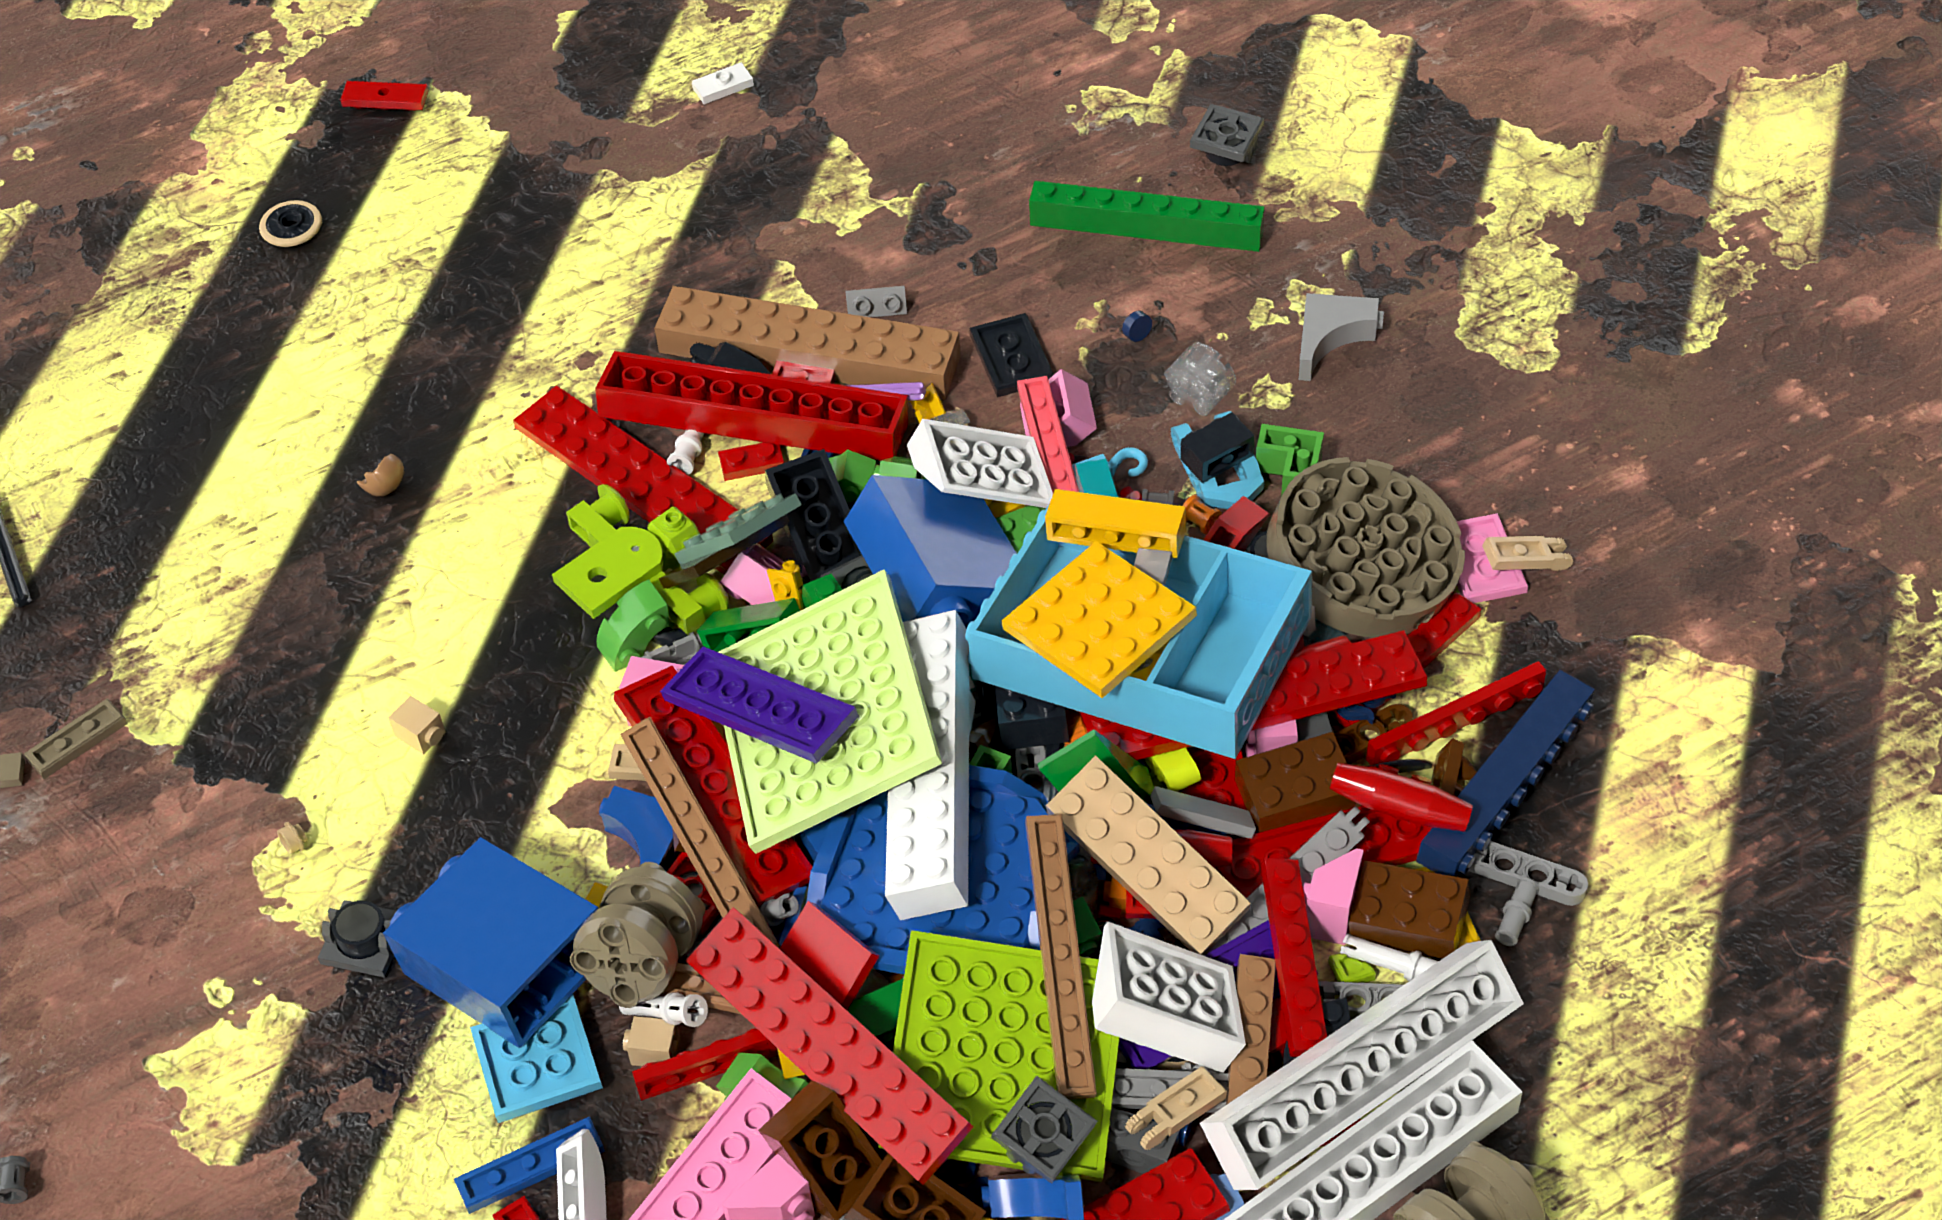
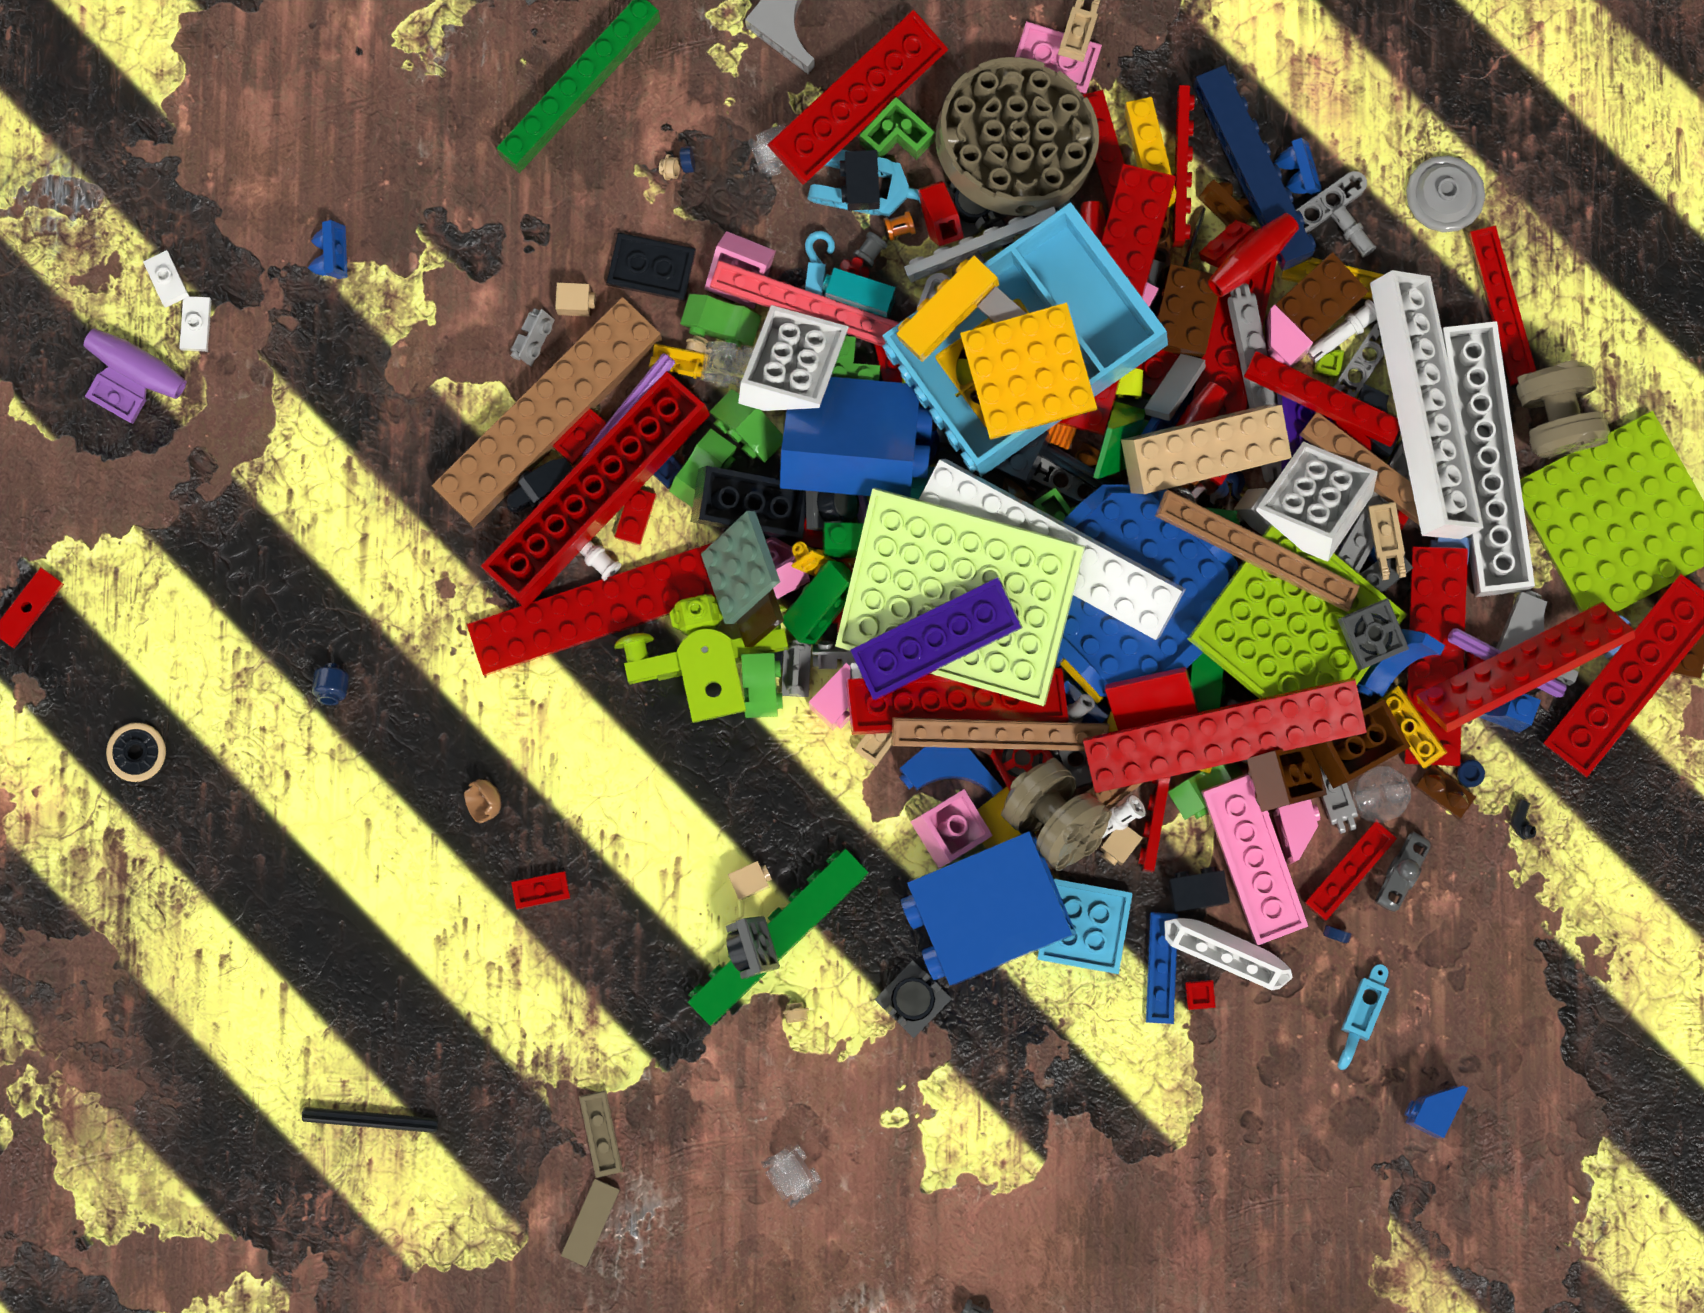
camera: 60 degrees left, 30 degrees up
none -> medium lavender plate [83,328,187,424]
none -> white plate [143,250,189,308]
none -> blue tile [308,220,348,279]
none -> dark blue head [312,663,349,705]
none -> red plate [511,871,571,910]
none -> tan brick [555,283,596,316]
none -> tan plate [659,154,680,180]
none -> bright green brick [680,294,762,349]
none -> green brick [688,849,869,1027]
none -> dark grey piece [725,916,780,979]
none -> clear brick [761,1144,822,1209]
none -> red plate [767,10,949,185]
none -> bright pink slope [911,789,993,868]
none -> yellow brick [1125,97,1176,207]
none -> black brick [1168,867,1230,913]
none -> blue tile [1274,138,1322,195]
none -> light grey piece [1406,155,1485,233]
none -> red plate [1468,225,1536,386]

